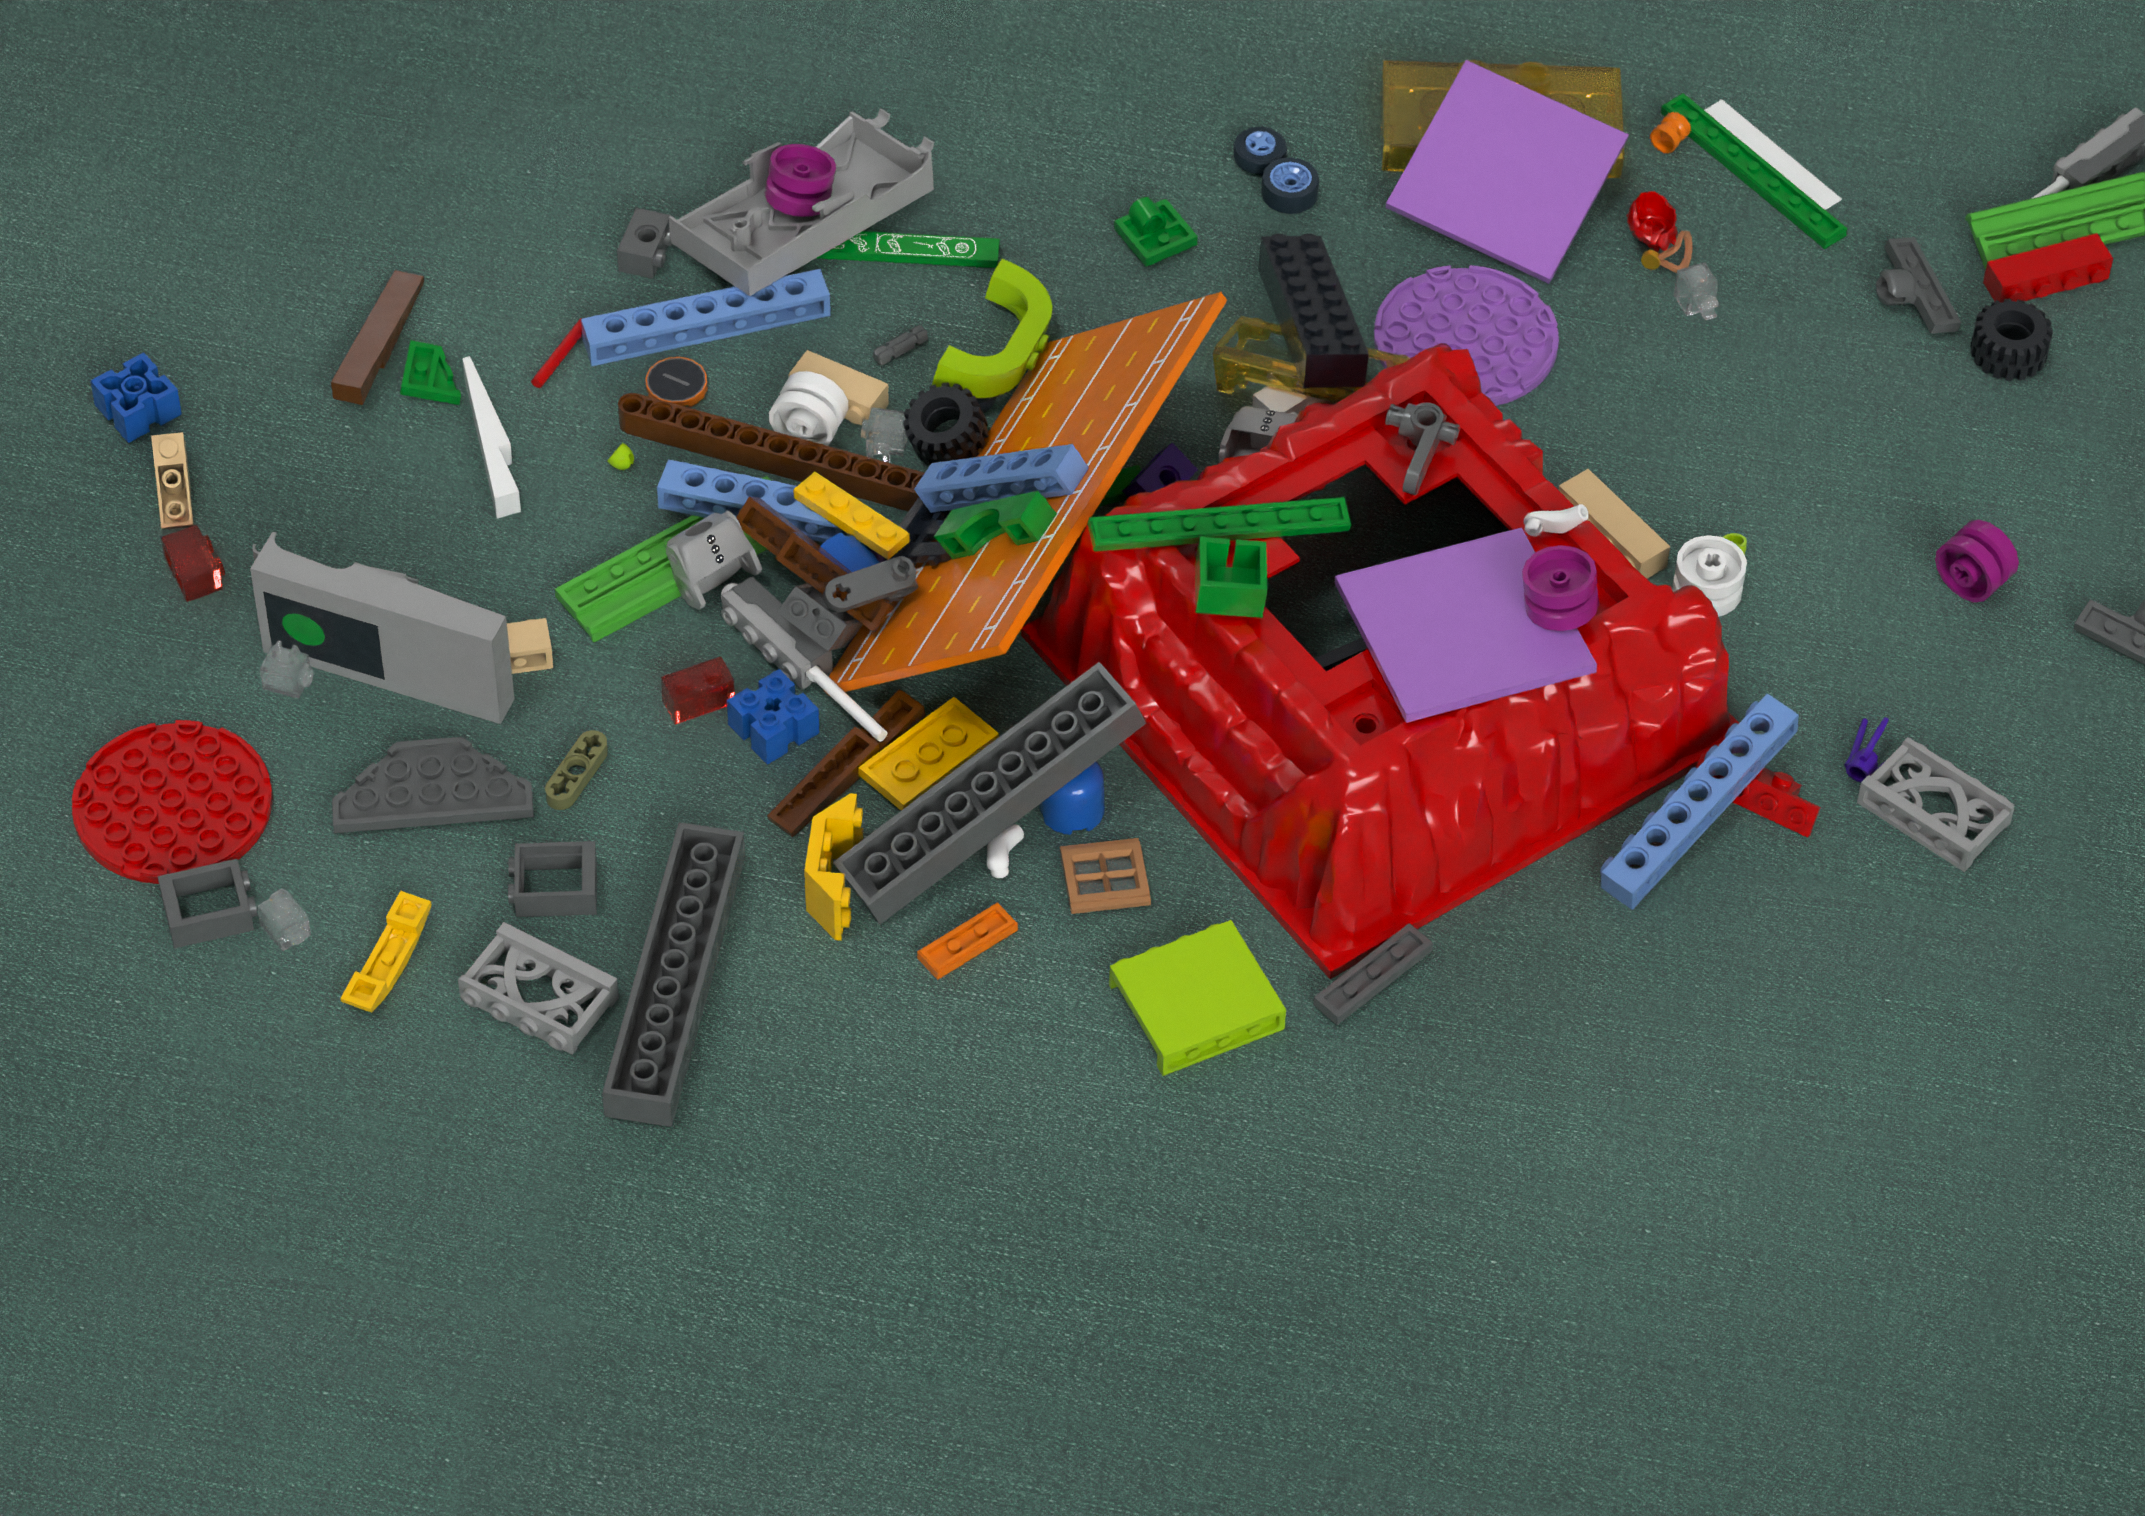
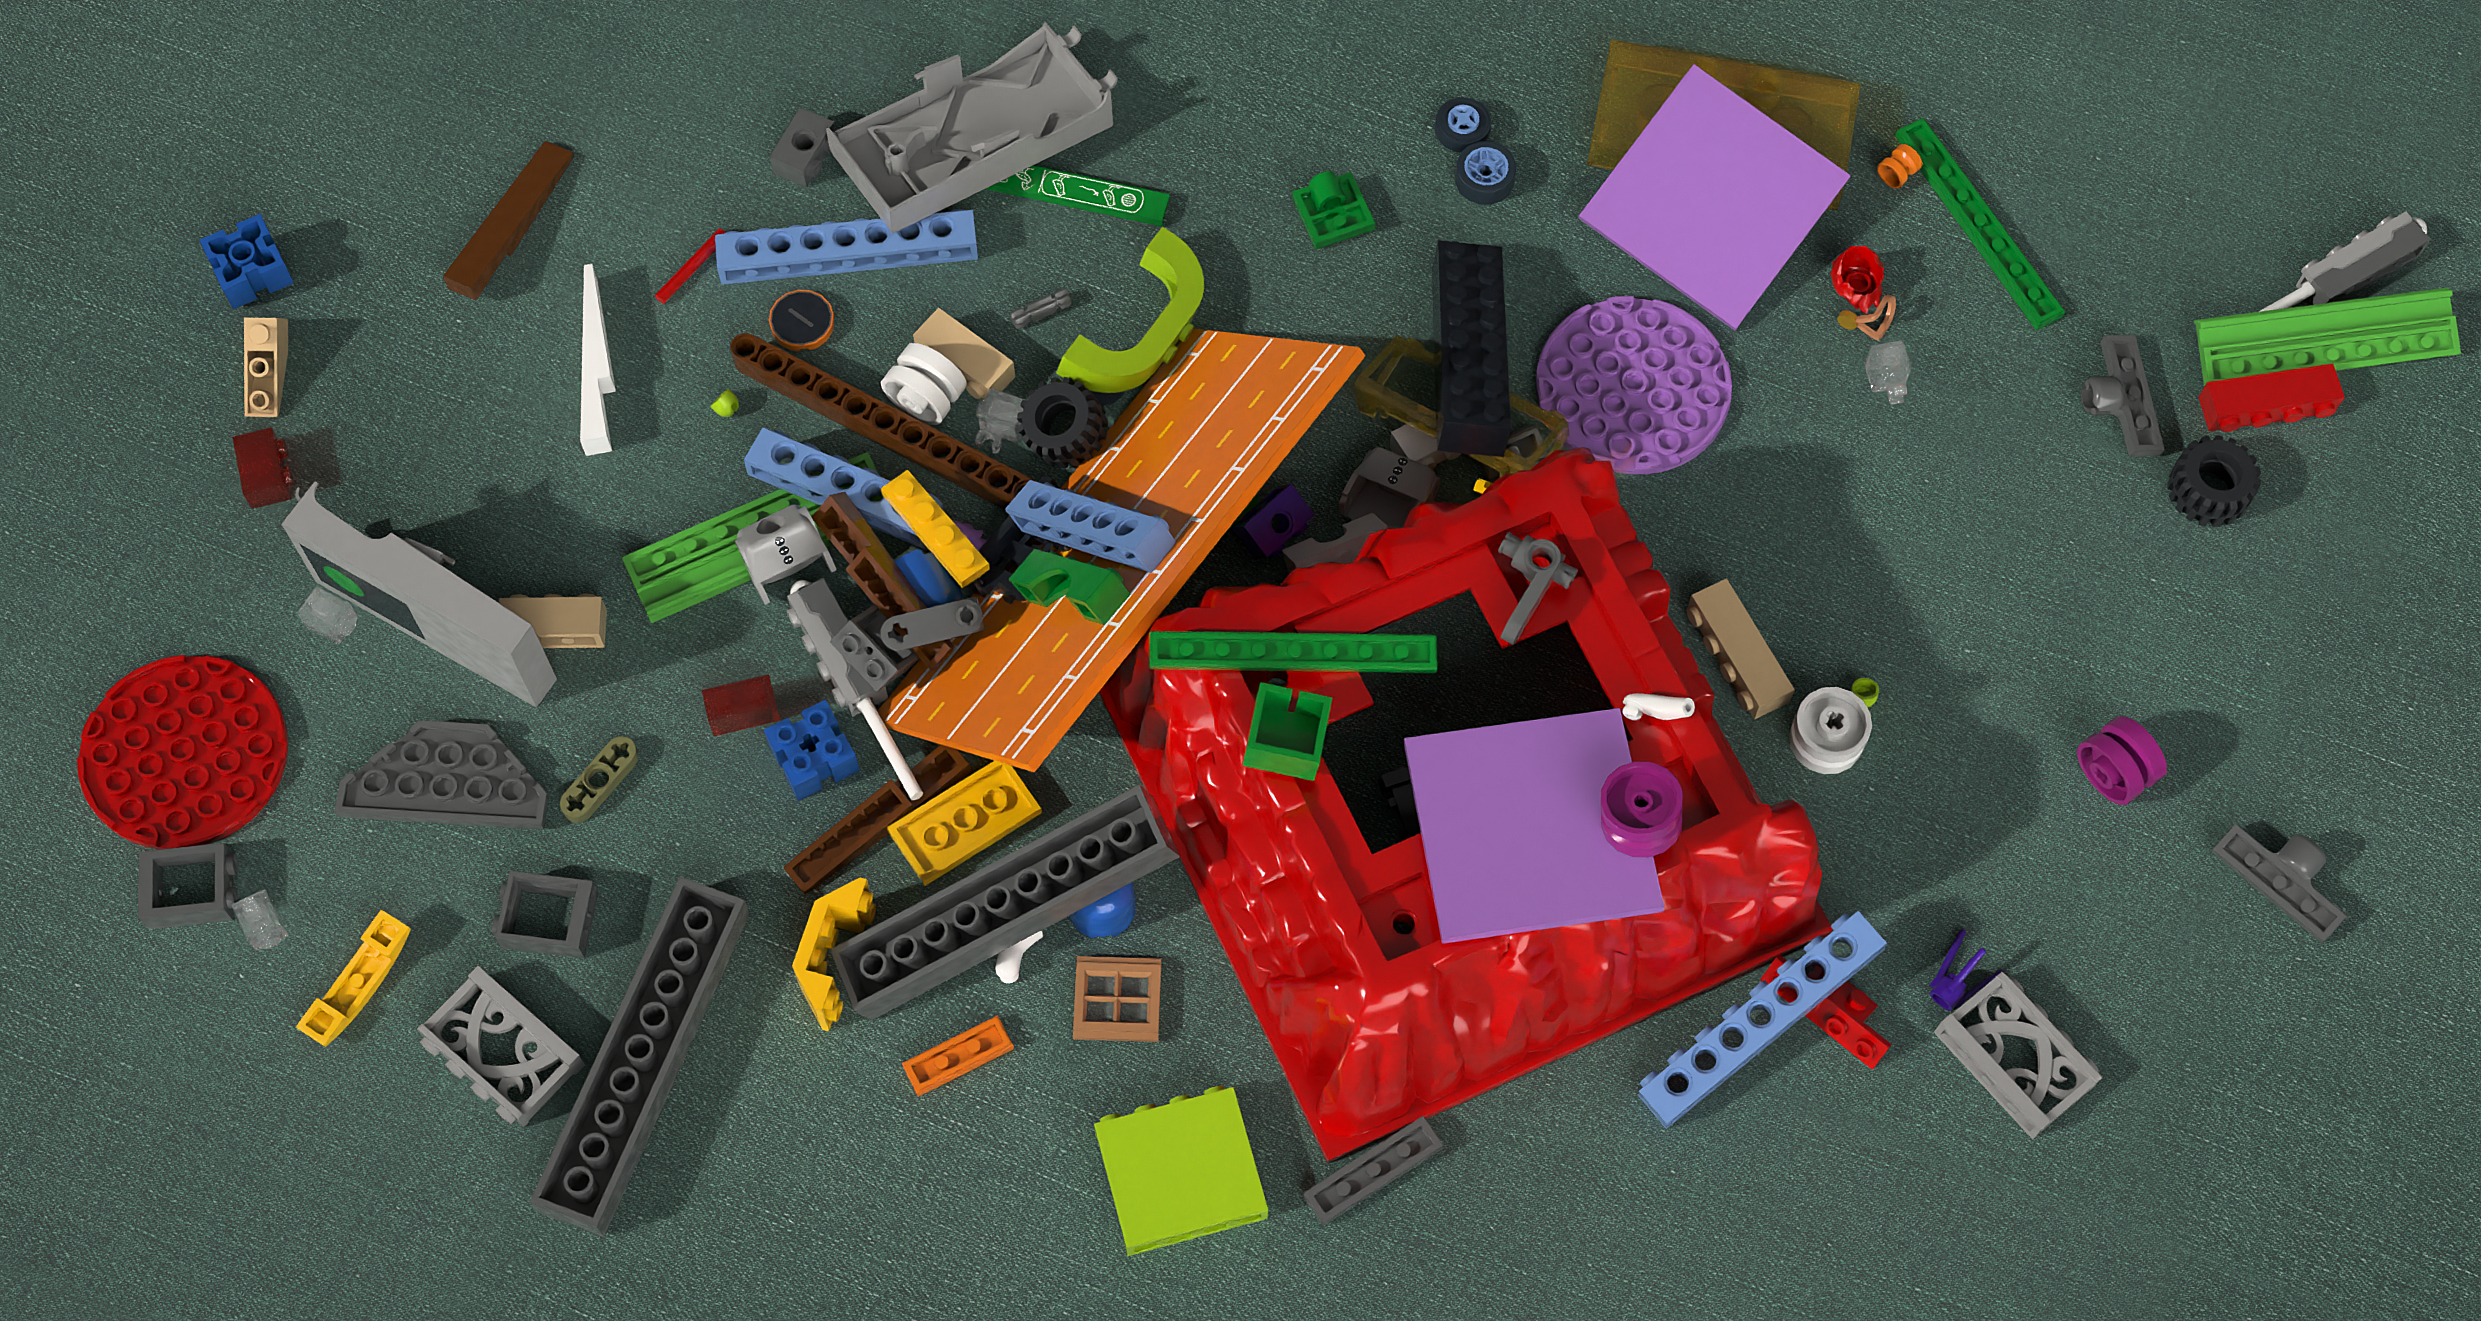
camera: 10 degrees right, 15 degrees up
green wing [400,340,461,405] -> none
magenta wheel [764,144,837,217] -> none
white sticker [1705,100,1842,210] -> none

